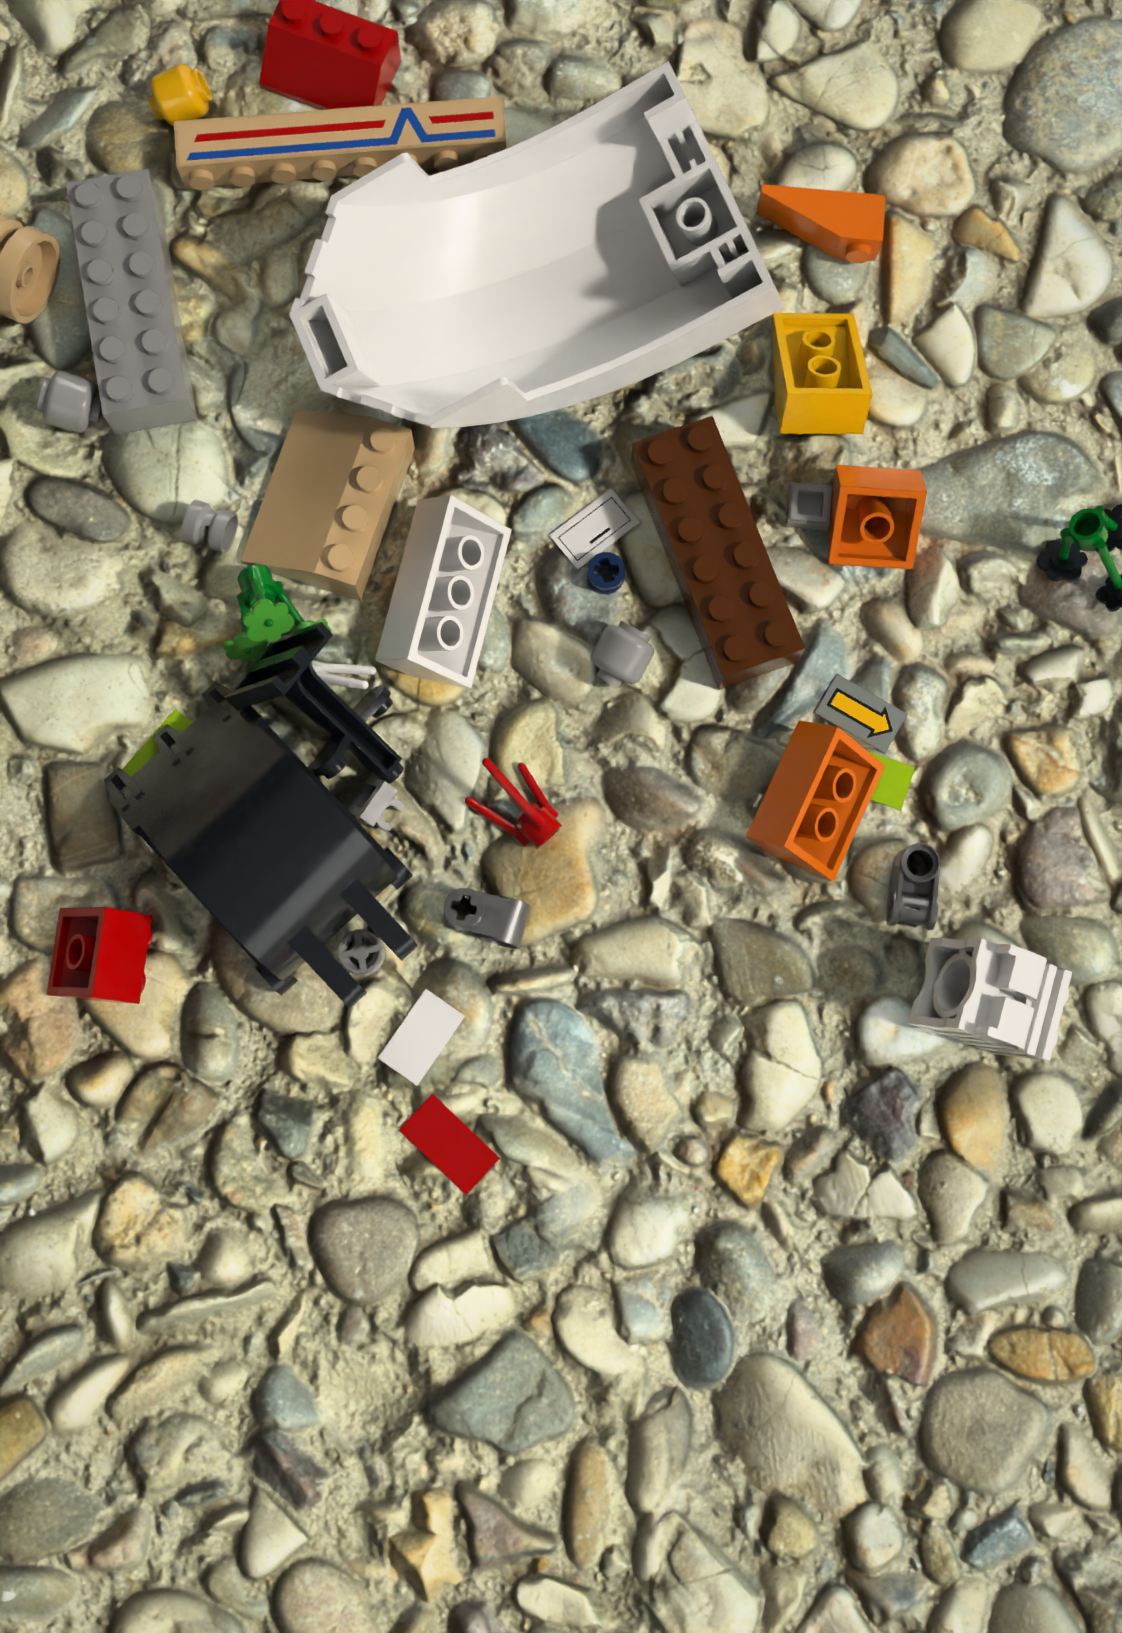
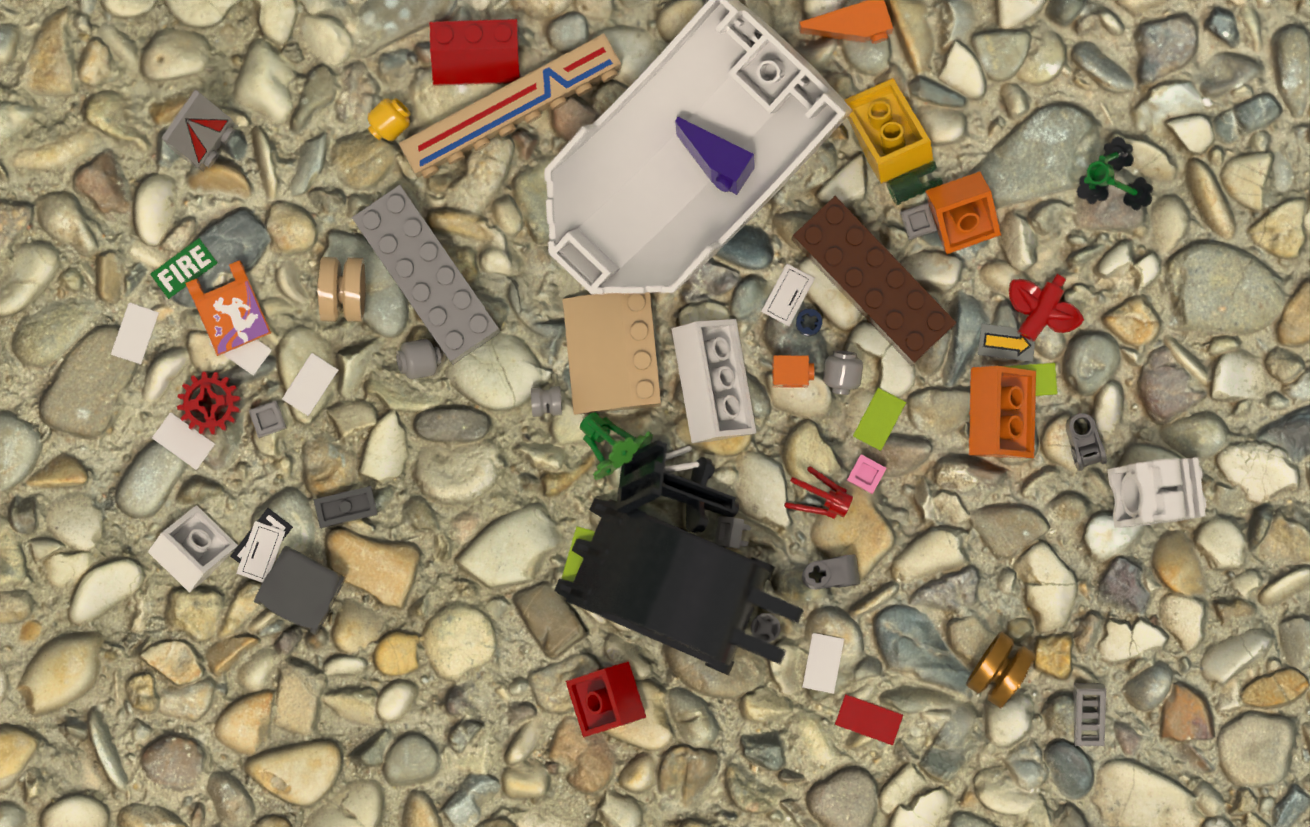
camera: 20 degrees left, 5 degrees up
none -> dark purple slope [675,117,755,195]
none -> orange brick [772,355,814,388]
none -> bright pink plate [846,454,886,494]
none -> lime sticker [853,388,906,451]
none -> clear green hinge [886,161,943,205]
none -> pearl gold wheel [966,632,1036,708]
none -> red plant [1009,274,1084,342]
none -> light grey slope [1073,683,1106,746]

